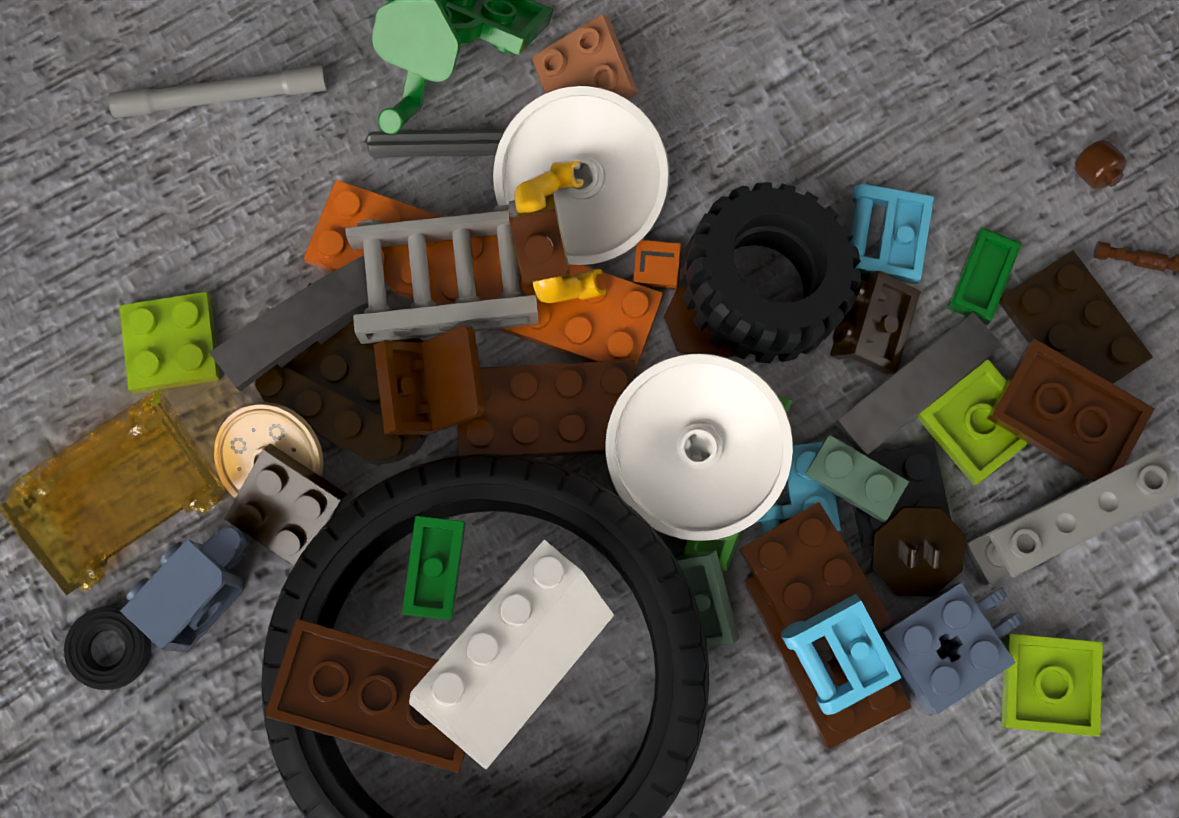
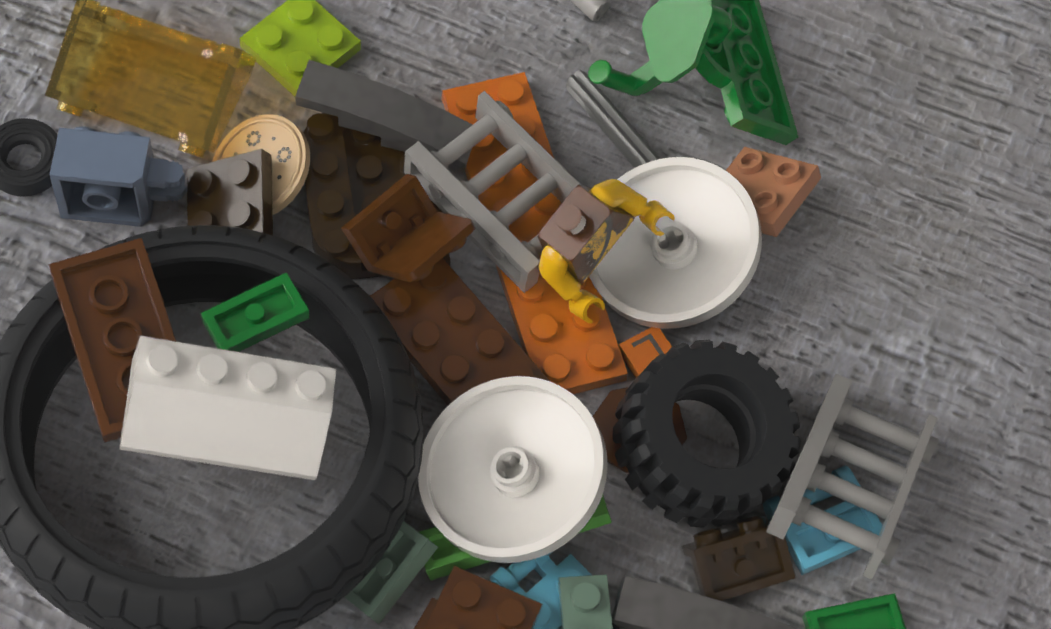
camera: 45 degrees right, 15 degrees down
none -> light grey fence [766,374,939,580]

